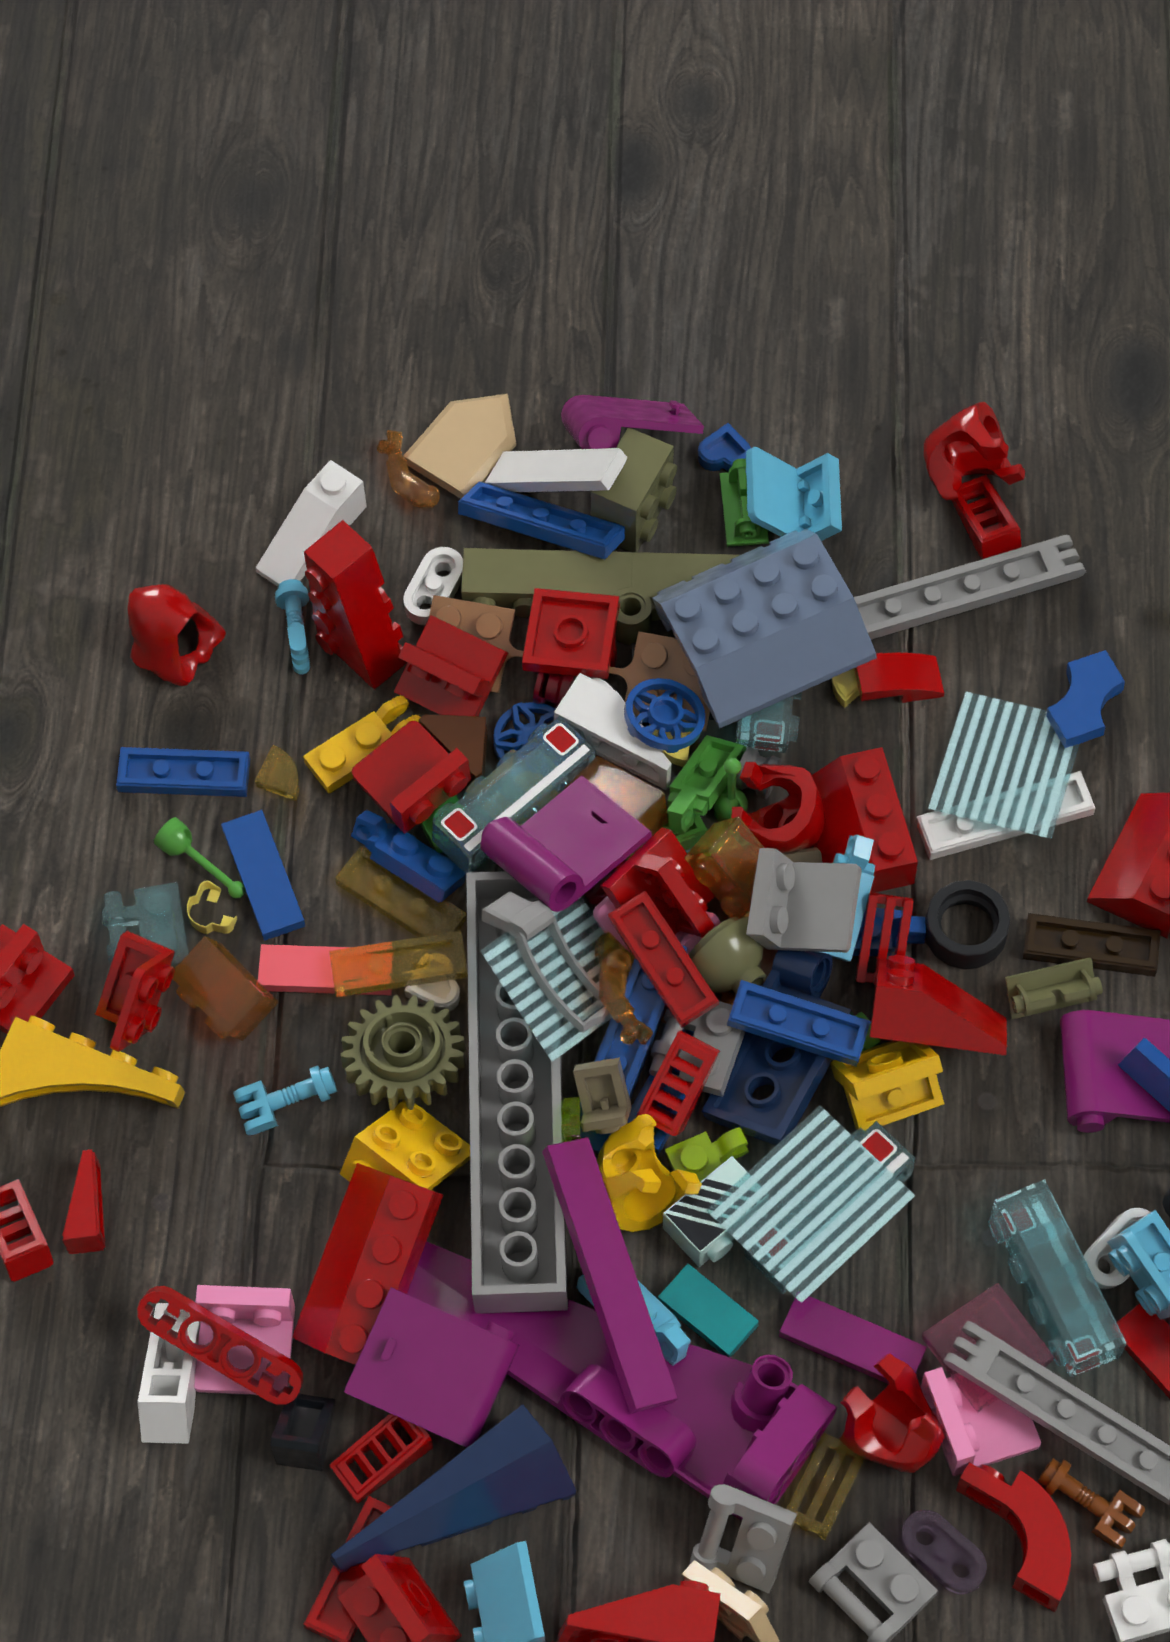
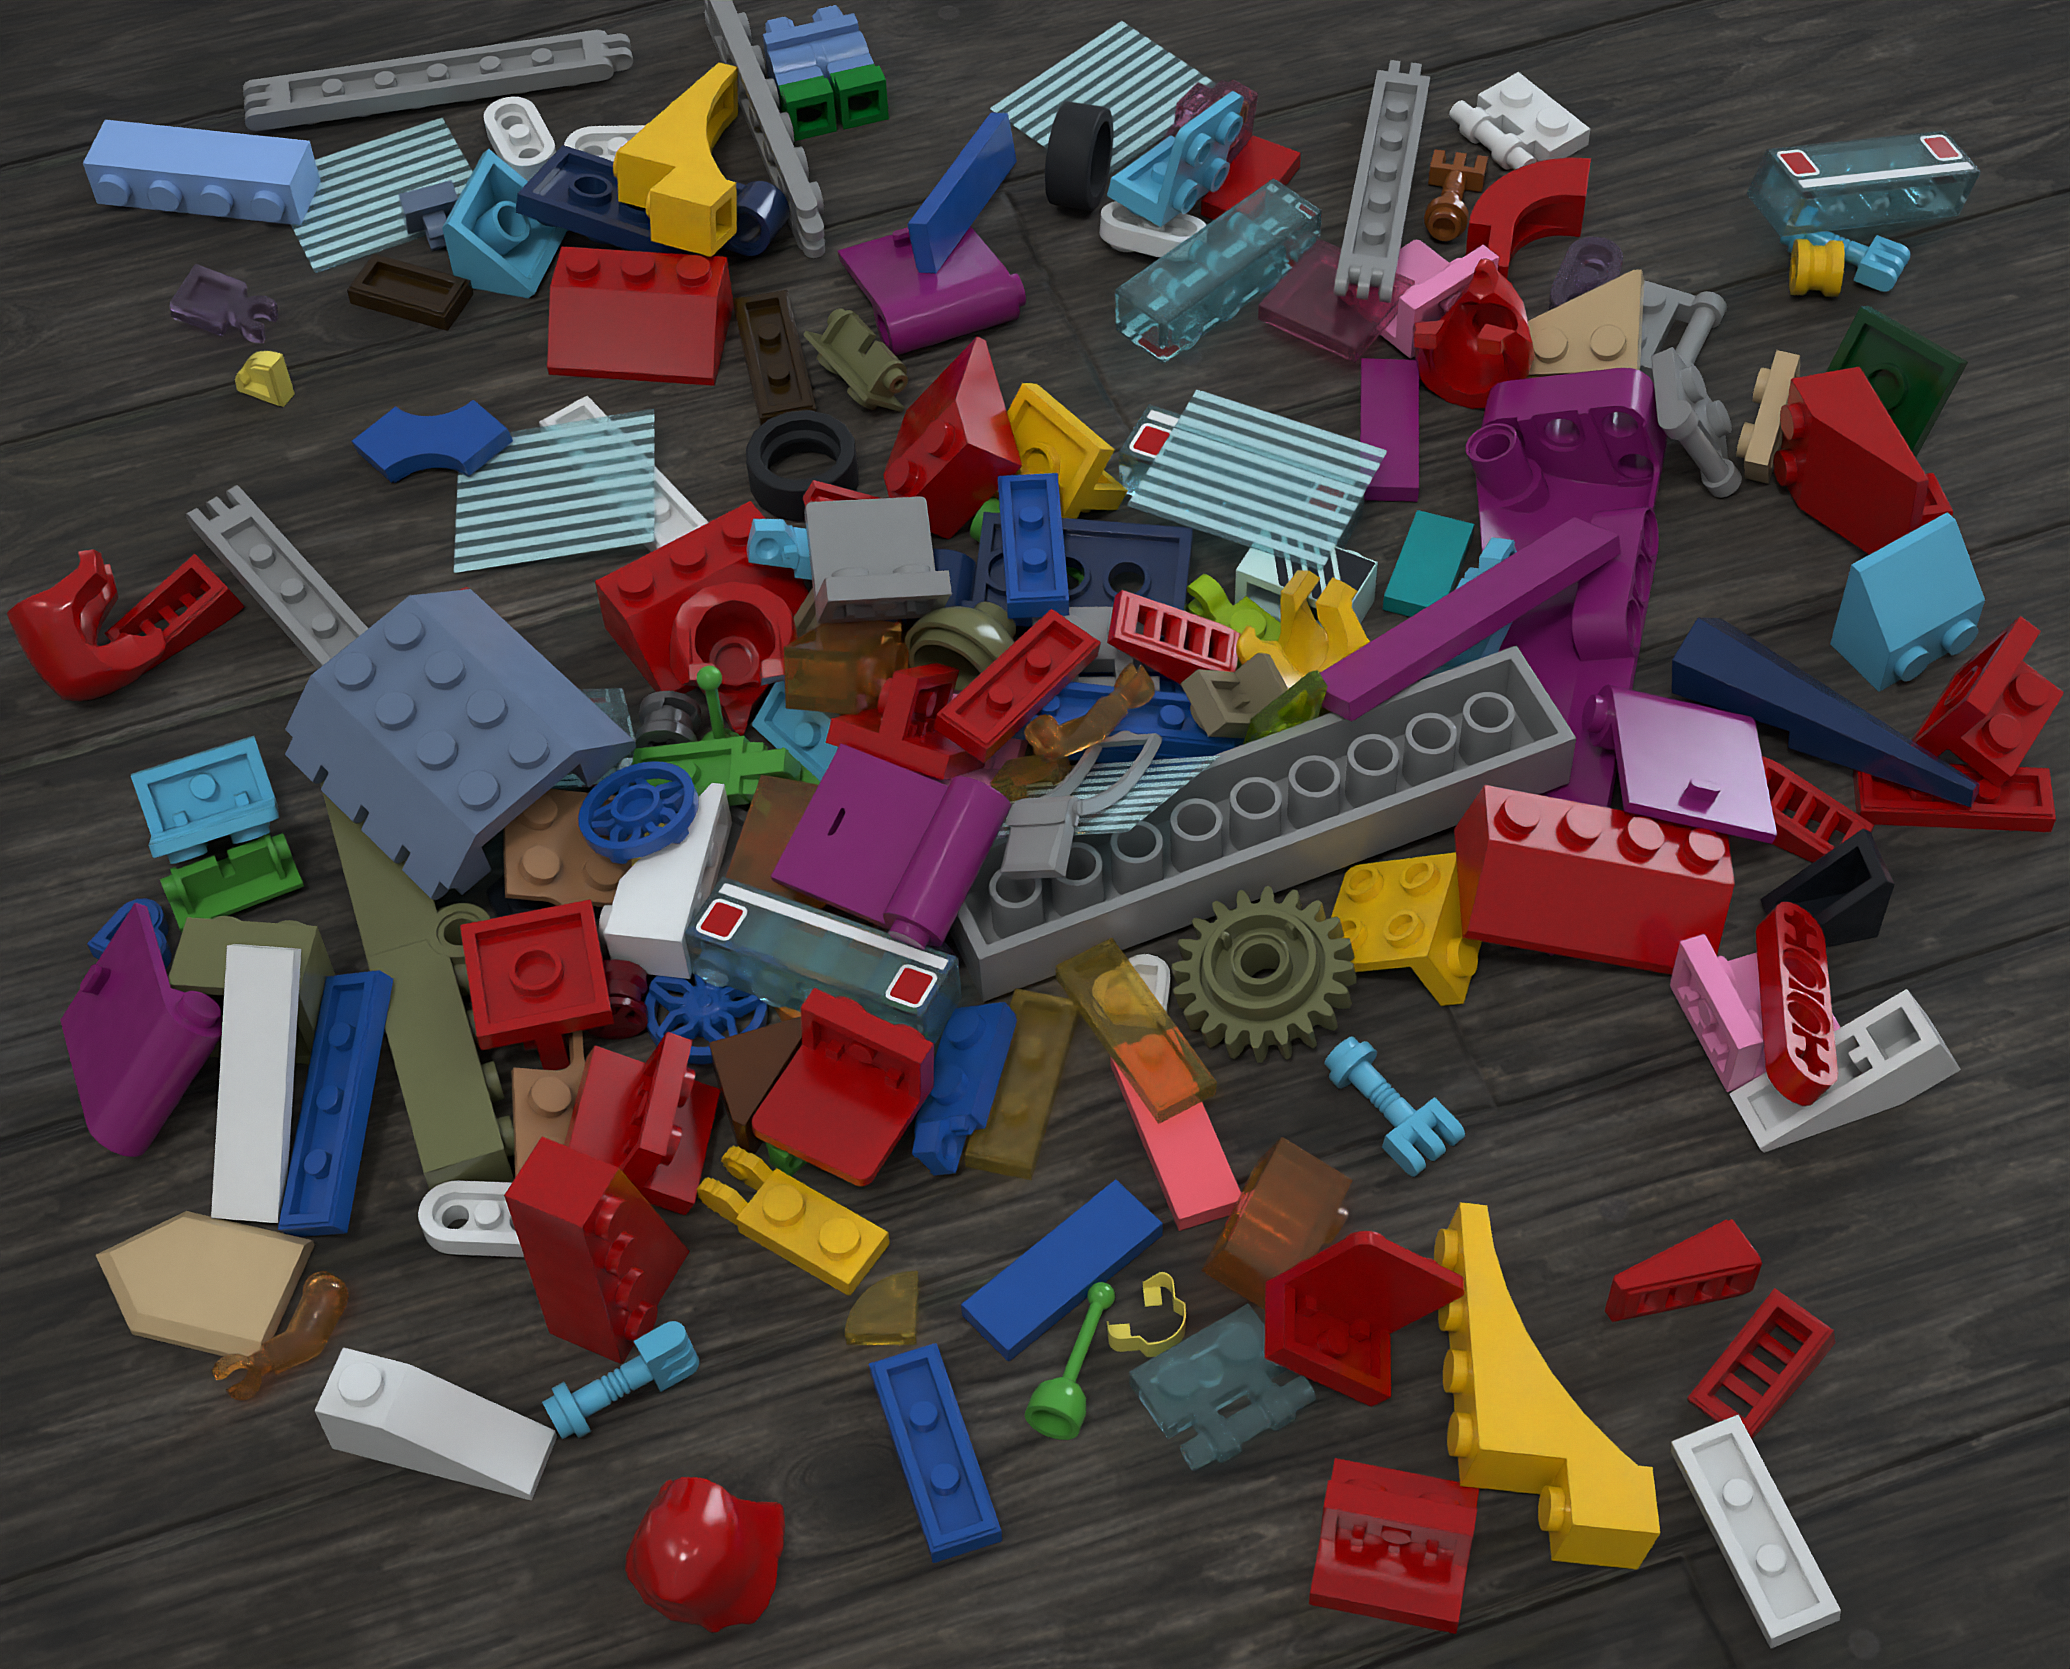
camera: 110 degrees left, 10 degrees down
none -> tan wing [1527,270,1644,379]

